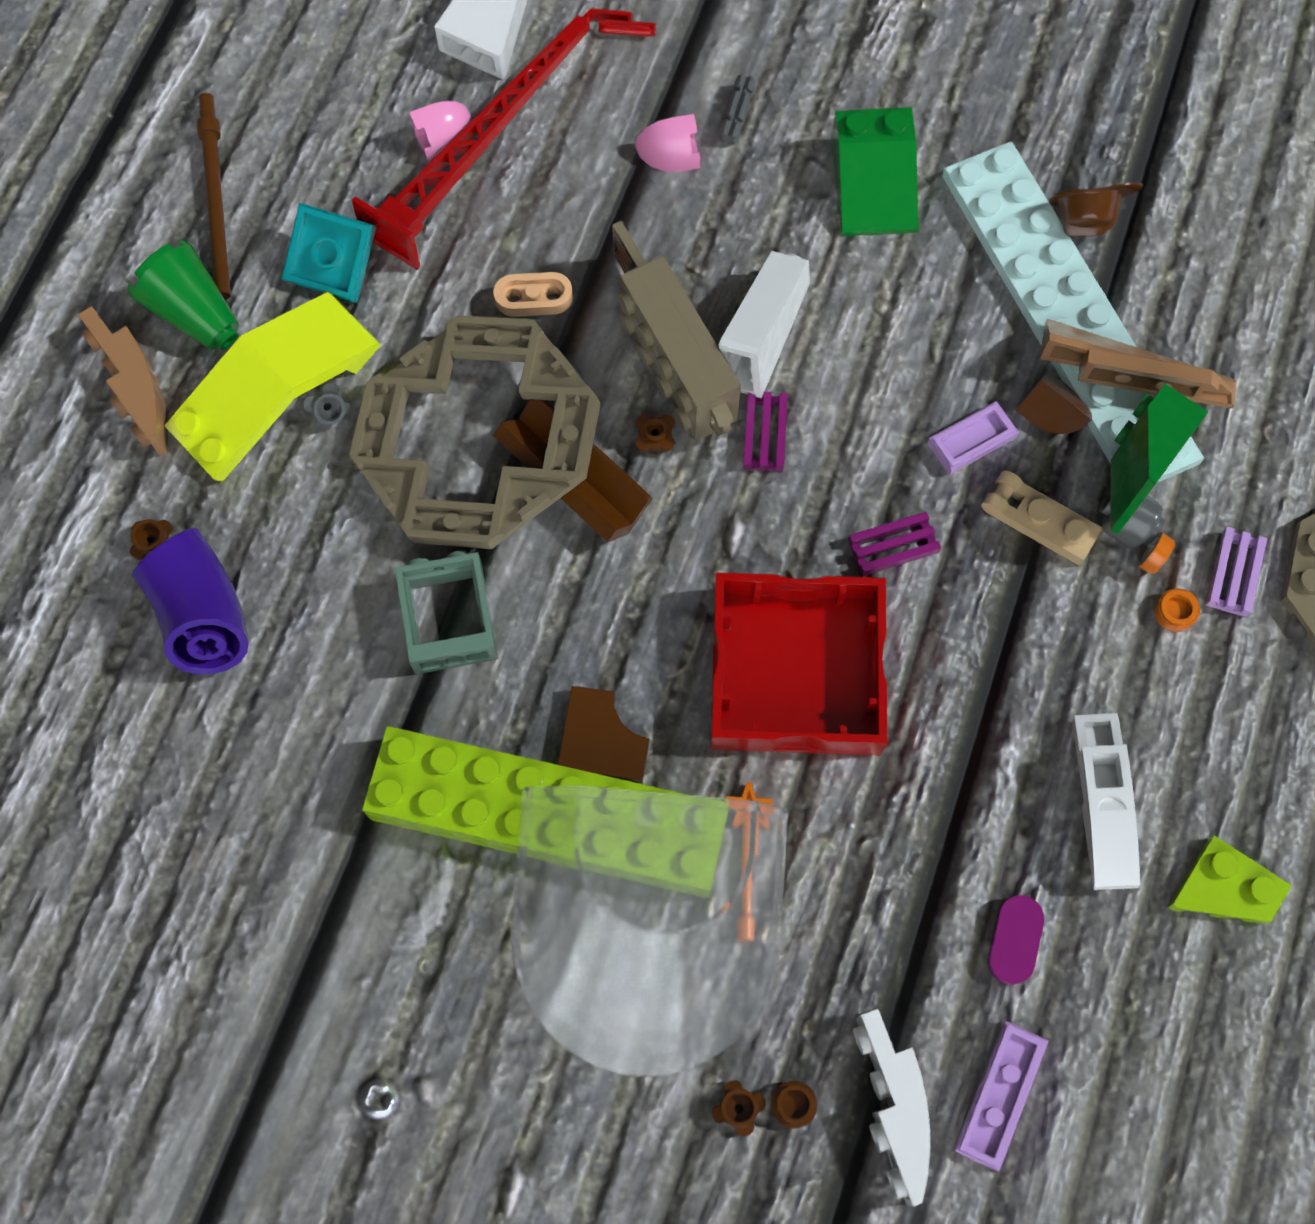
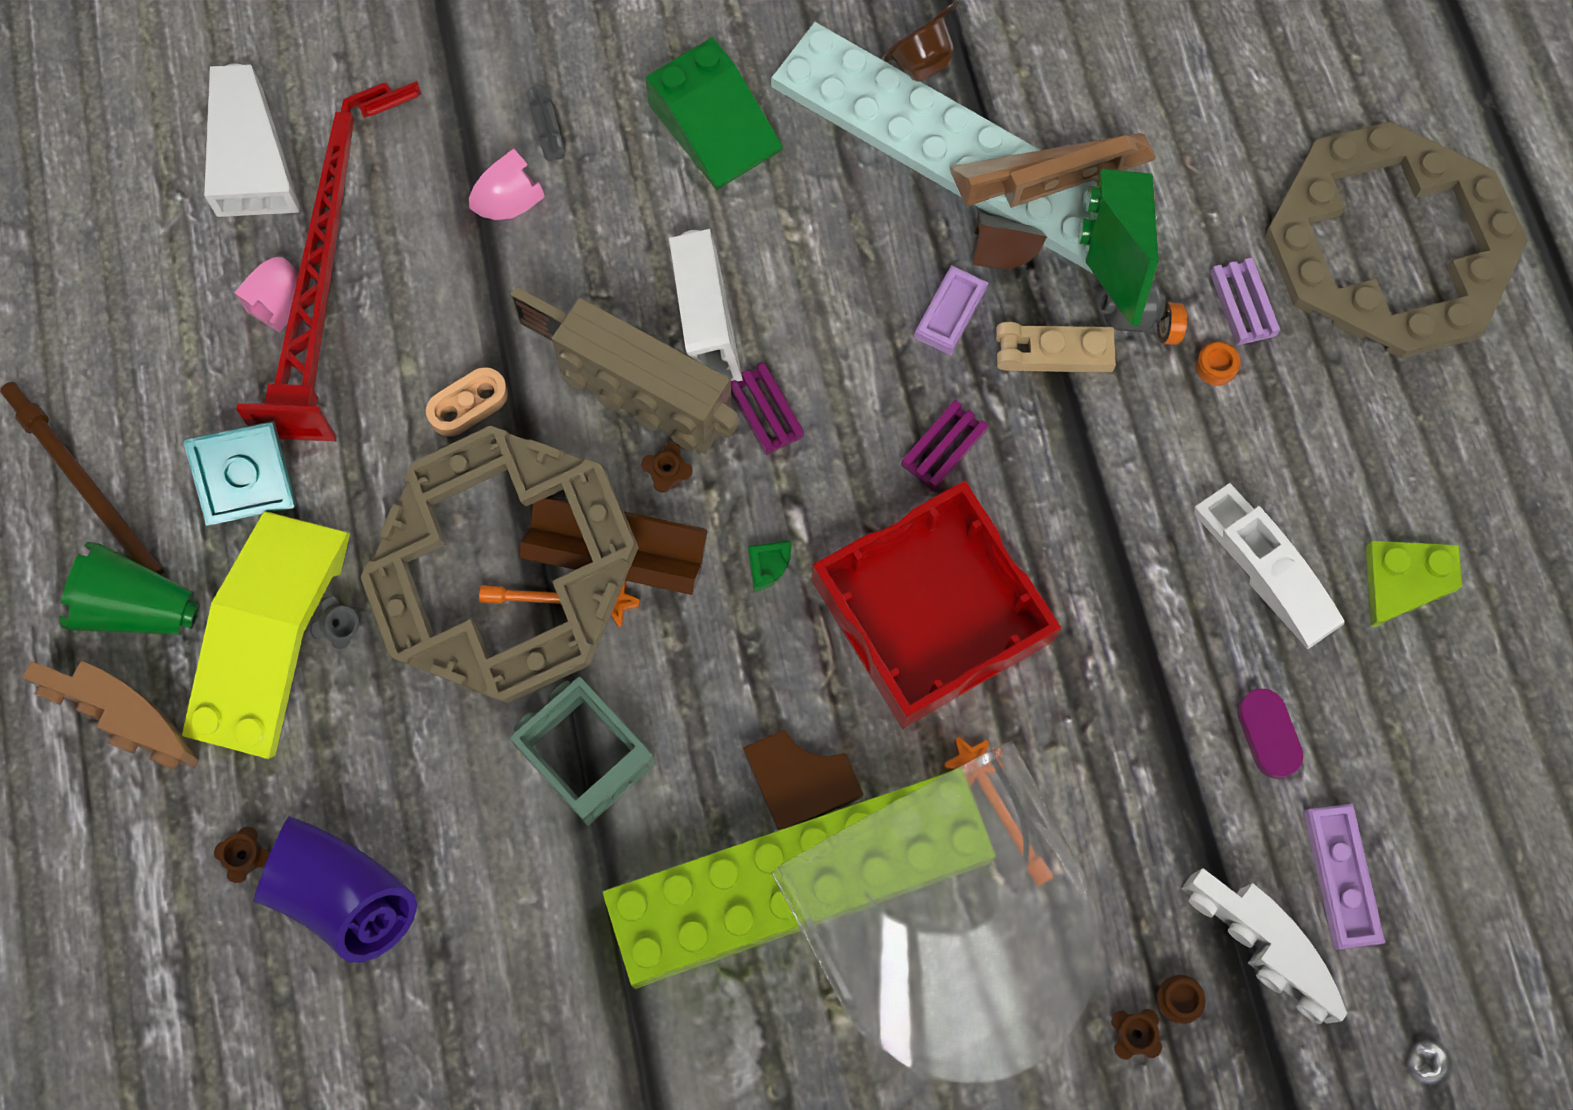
camera: 35 degrees left, 0 degrees up
none -> orange piece [479,581,640,627]
none -> green tile [748,540,792,592]

